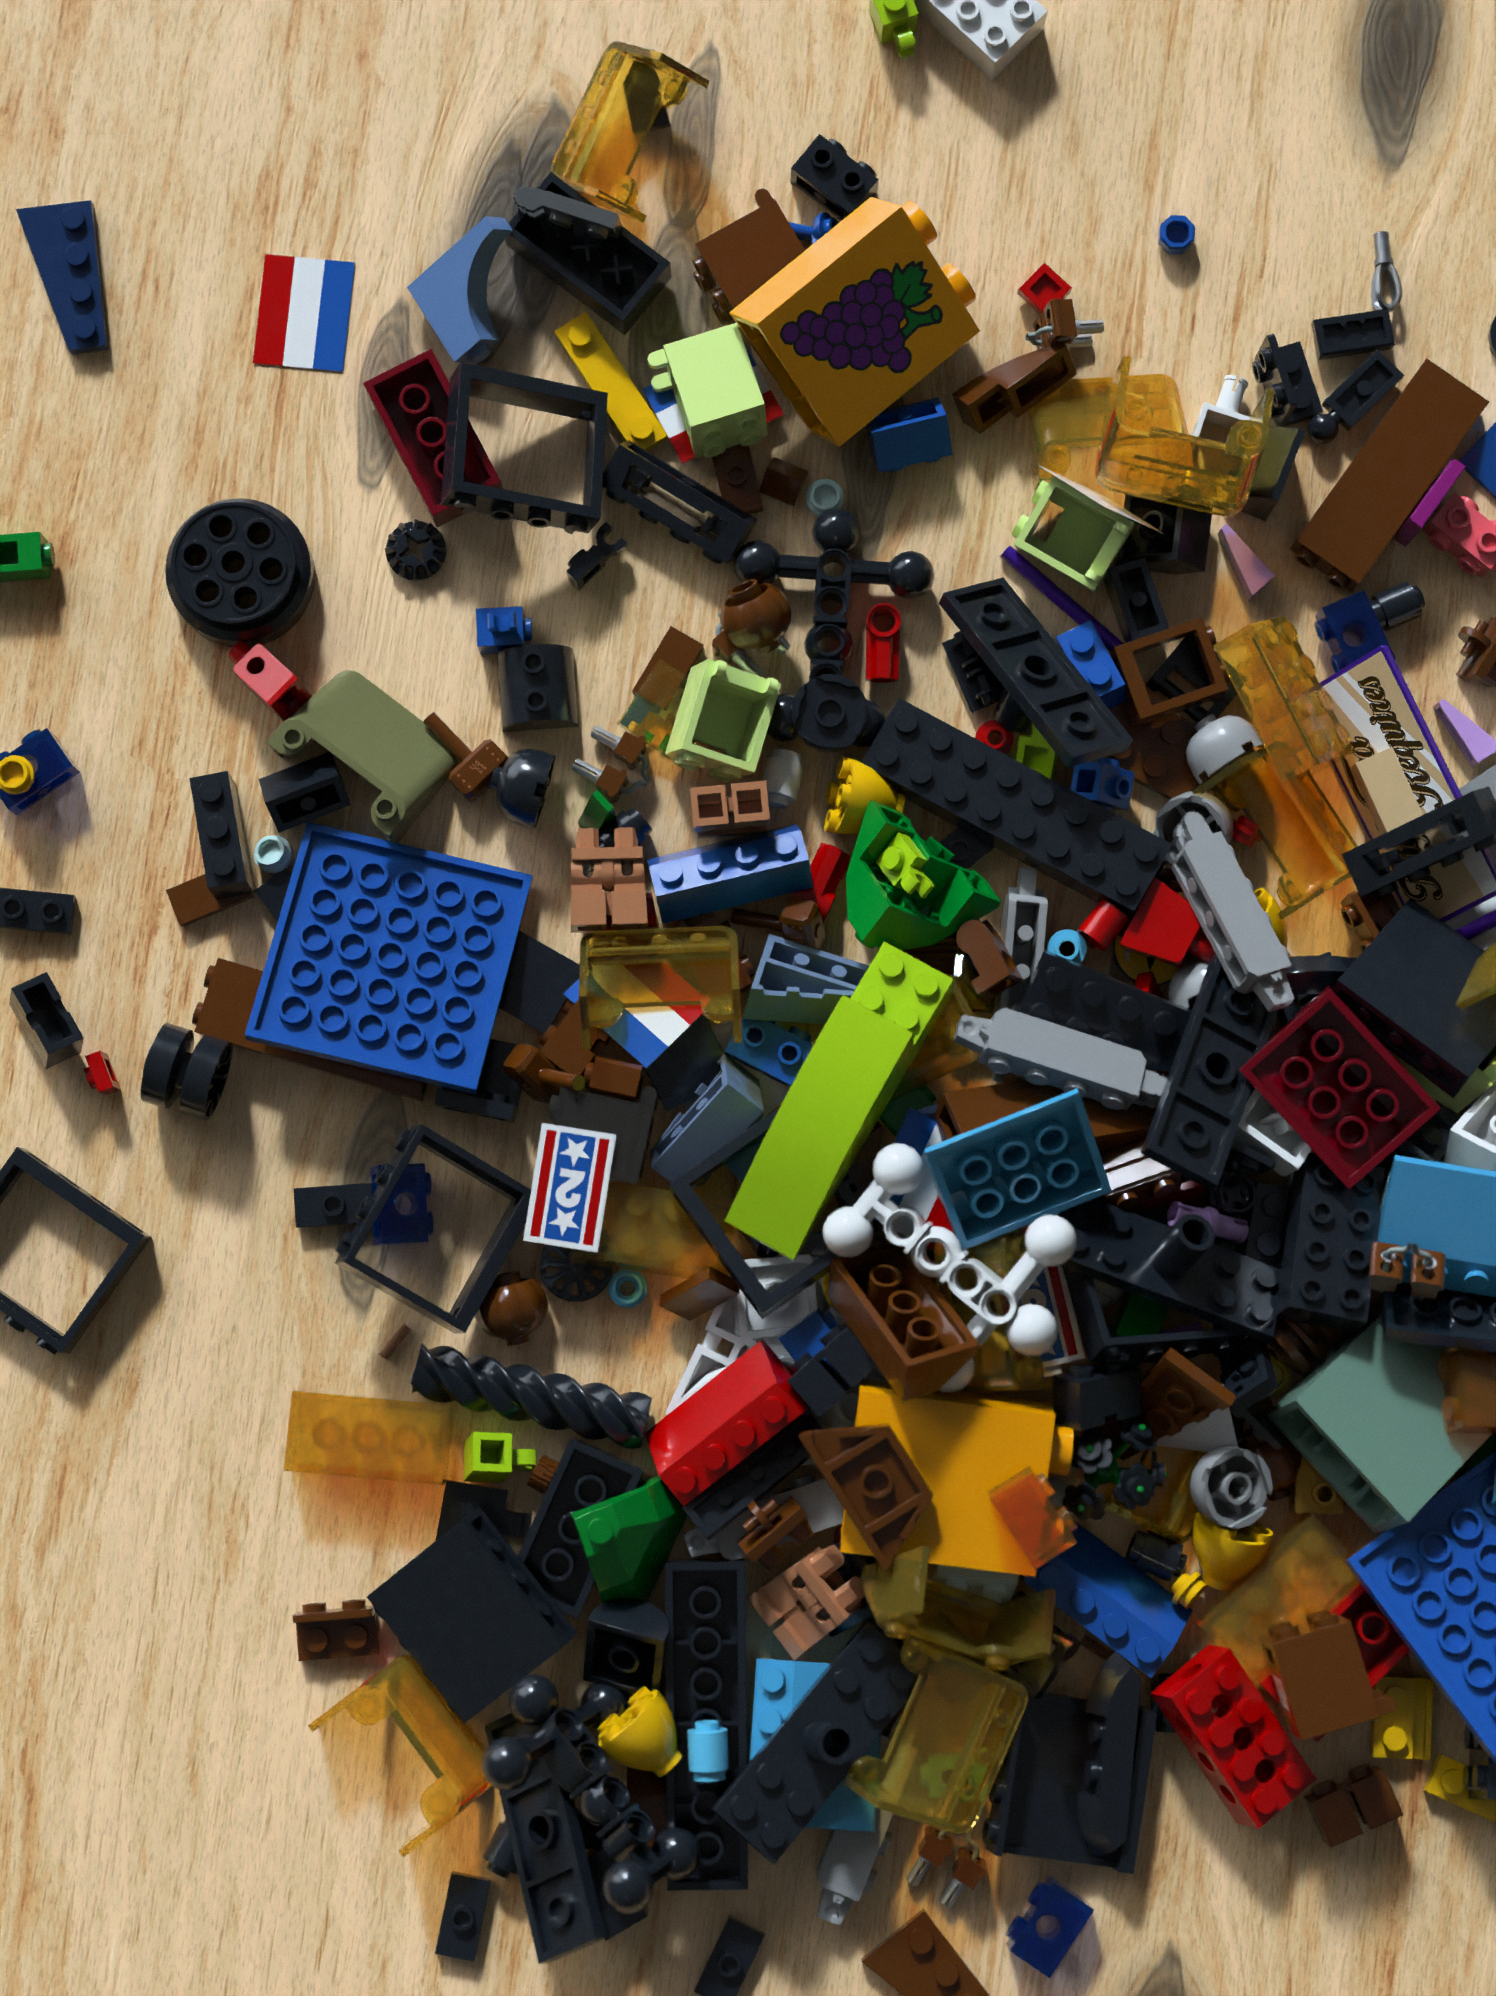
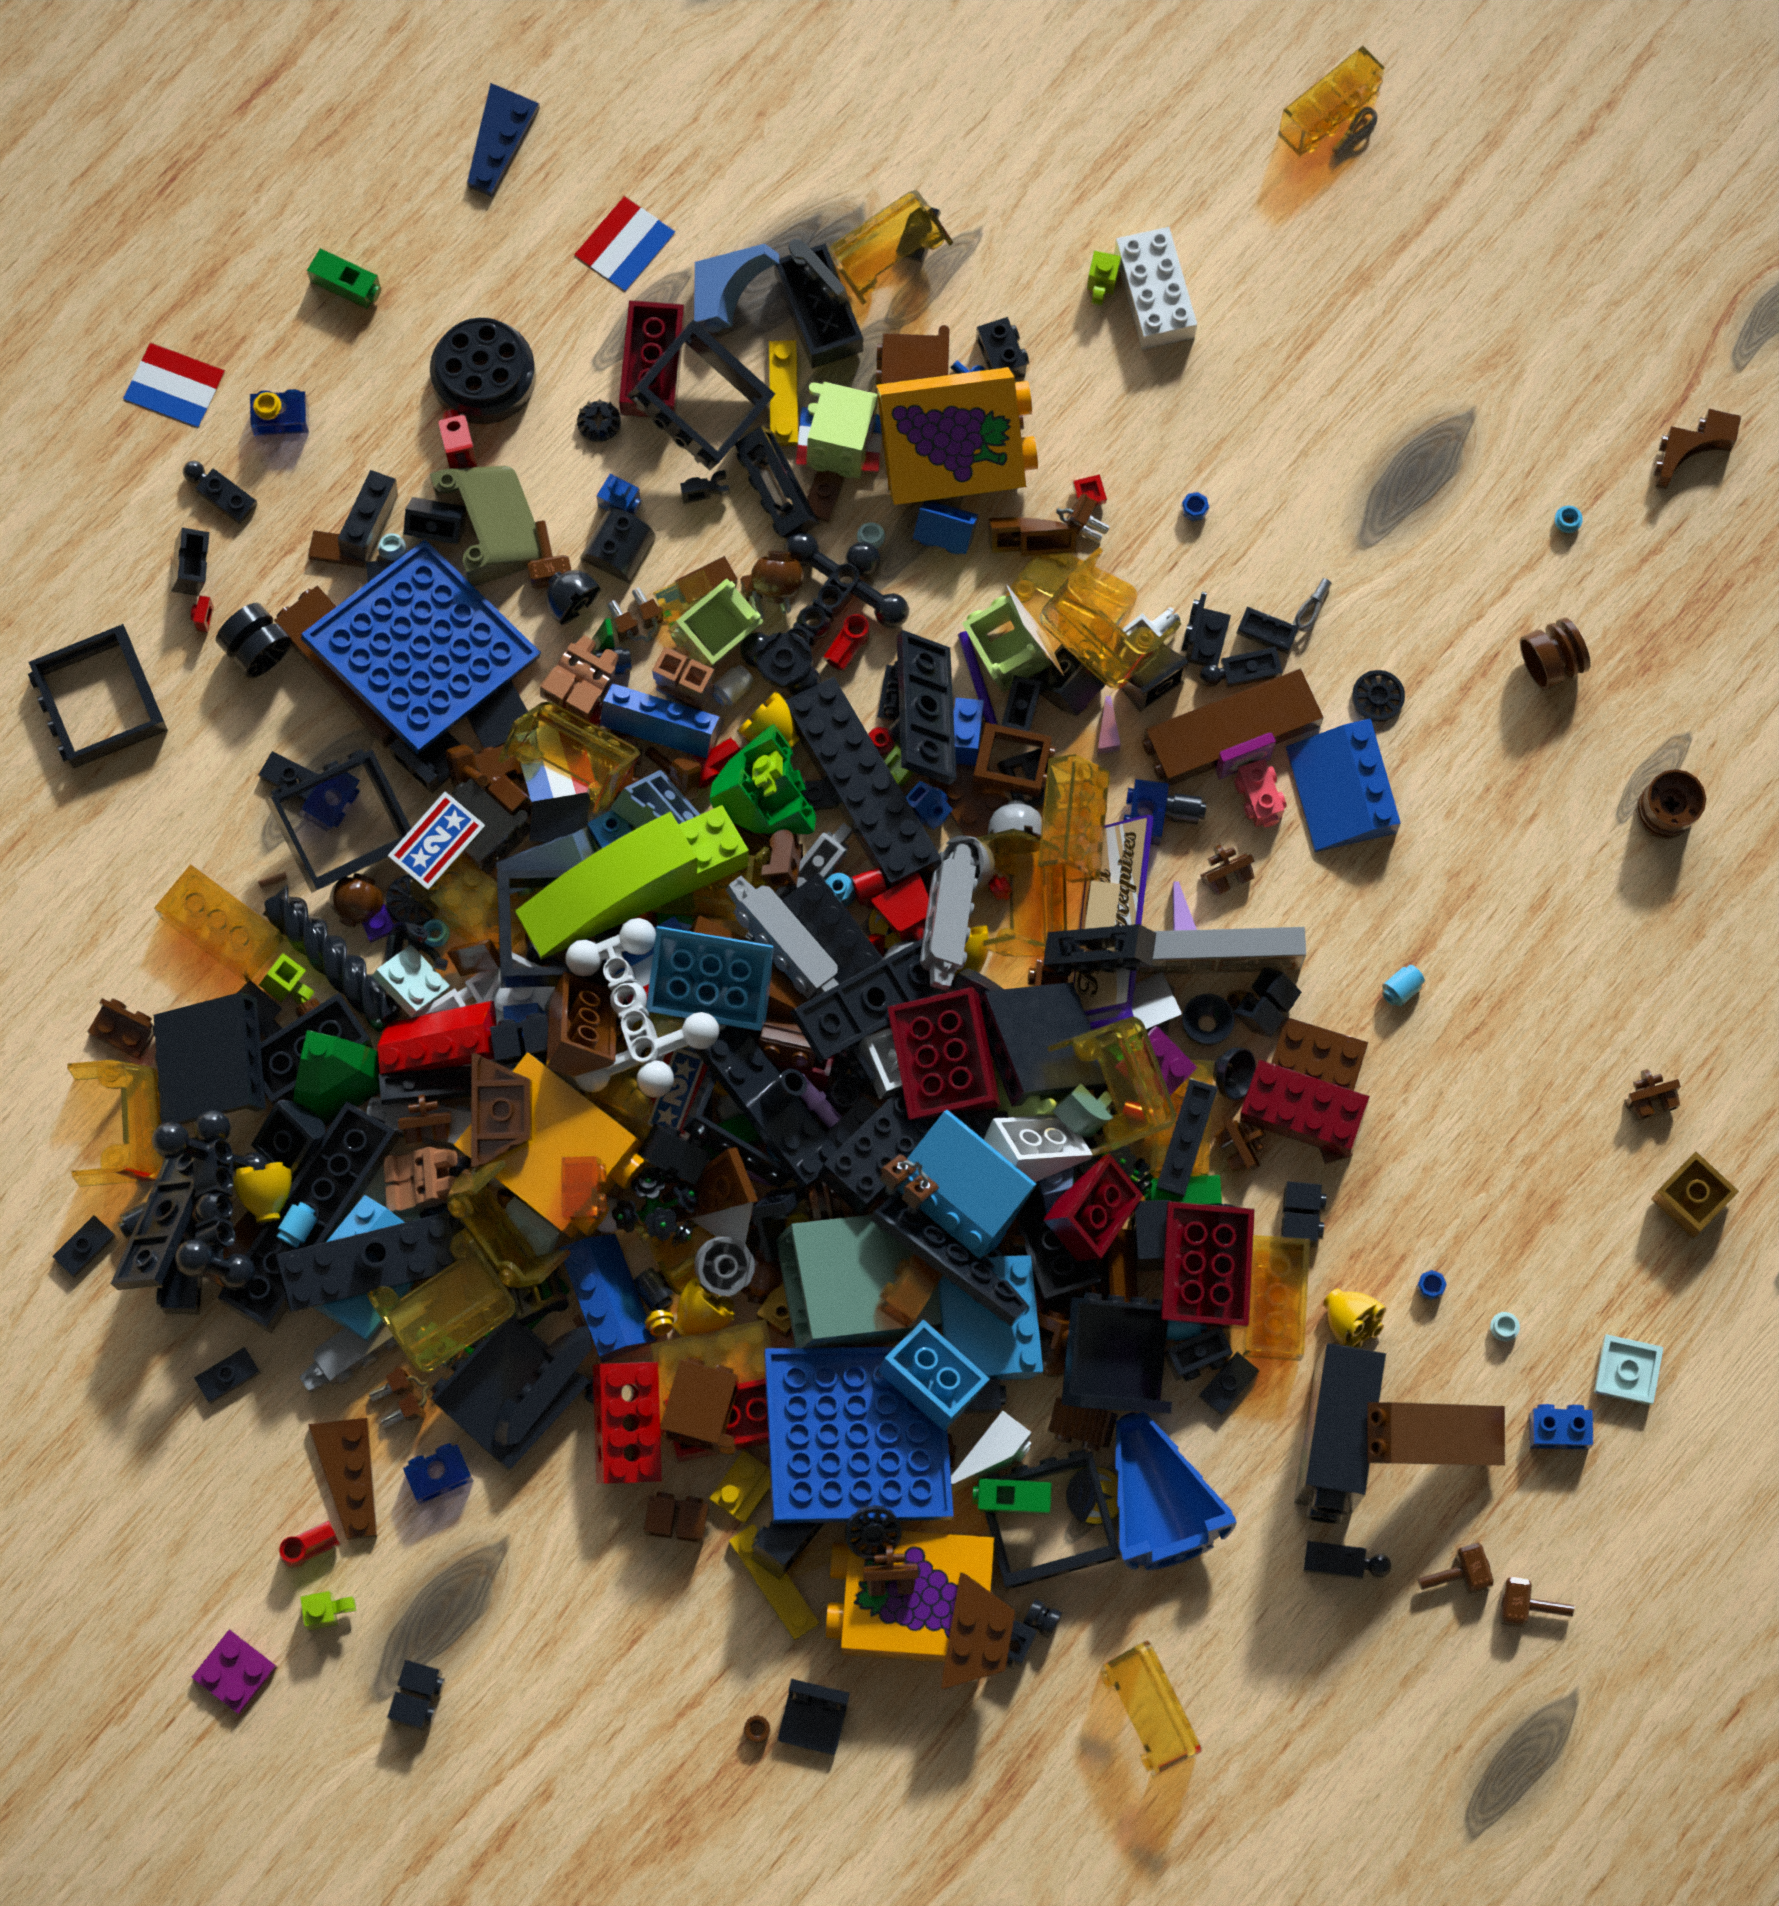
camera: 30 degrees right, 10 degrees down
reddish brown slope [759,457,809,507] -> none
none -> dark purple plate [362,904,394,943]
none -> light aqua plate [372,945,450,1017]
none -> black helmet [385,921,448,971]

